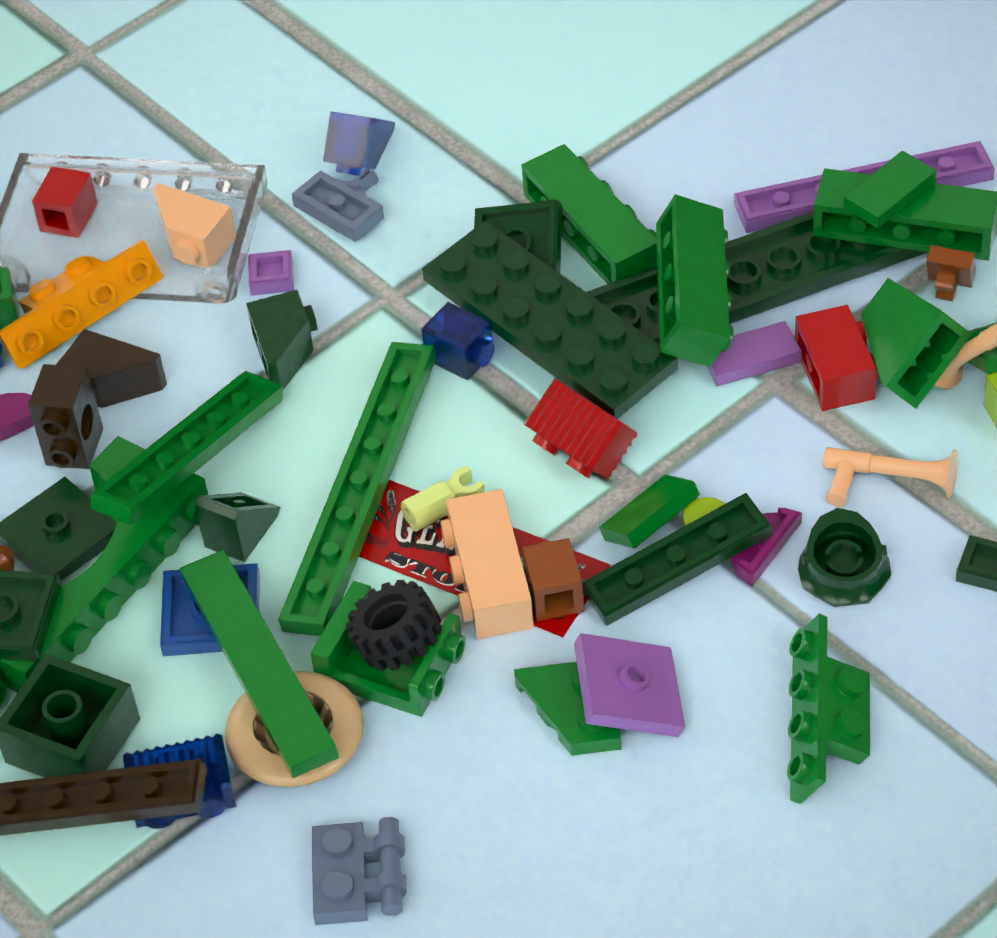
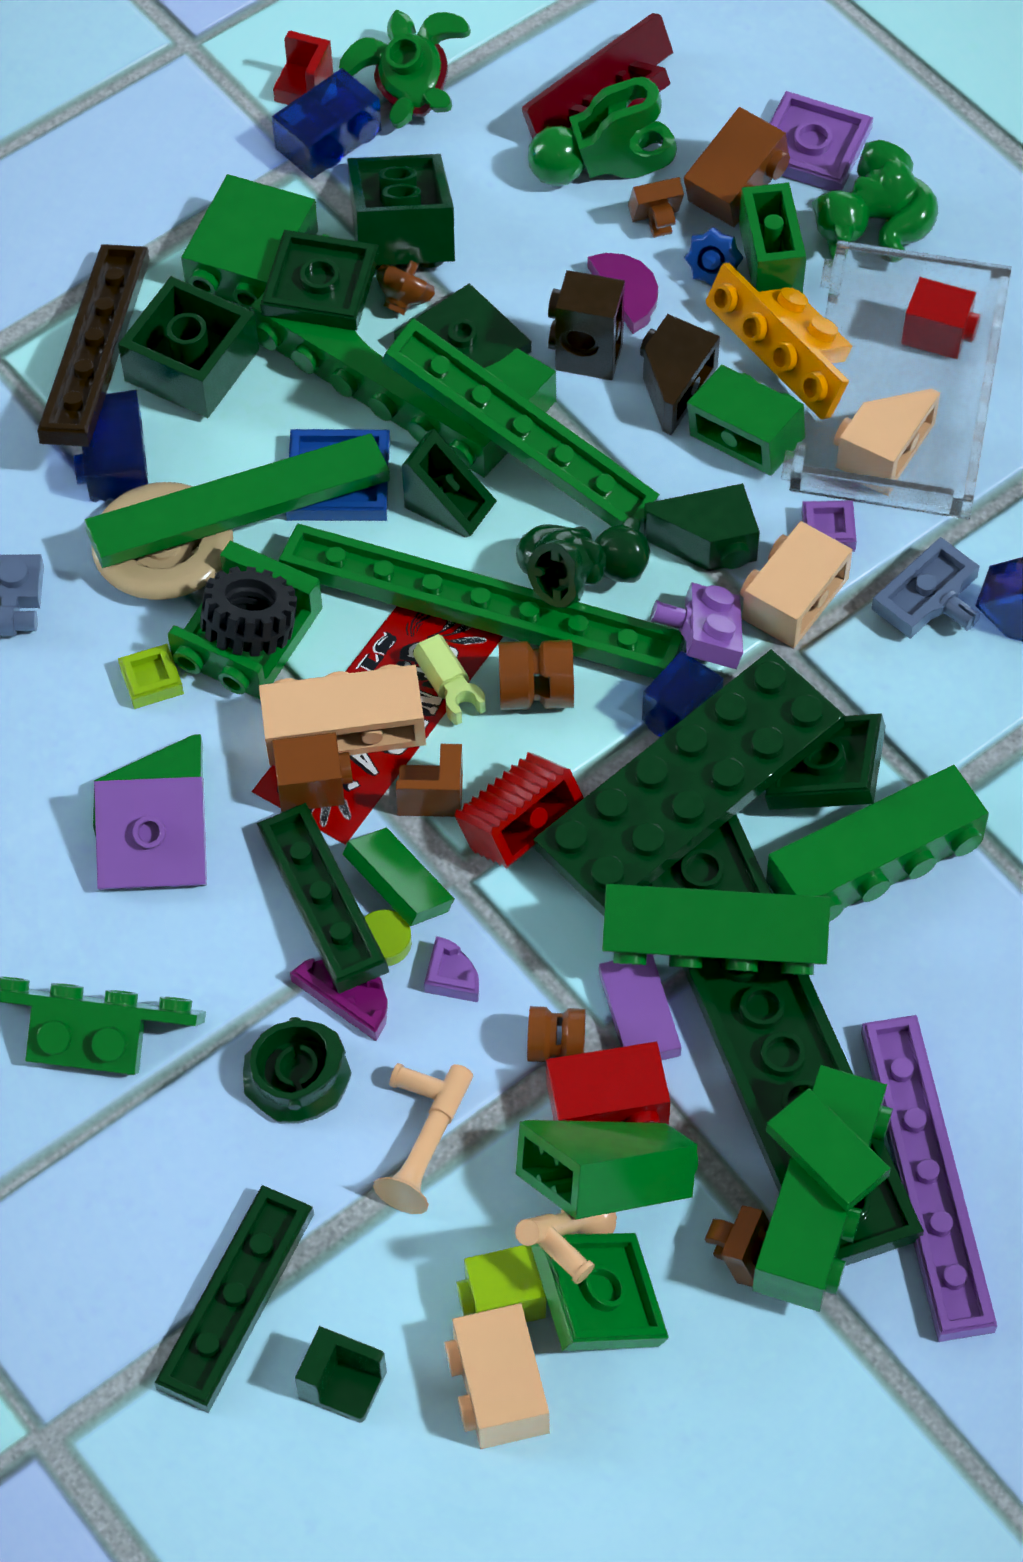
camera: 90 degrees right, 10 degrees up
none -> lime tile [118,644,184,709]
none -> dark orange panel [395,744,463,817]
none -> medium lavender tile [424,936,479,1002]
none -> dark orange wheel [498,640,574,710]
none -> dark green animal [516,517,651,608]
none -> dark orange wheel [527,1006,586,1062]
none -> medium lavender plate [650,582,743,669]
none -> green brick [687,365,805,476]
none -> light nougat brick [740,521,853,649]

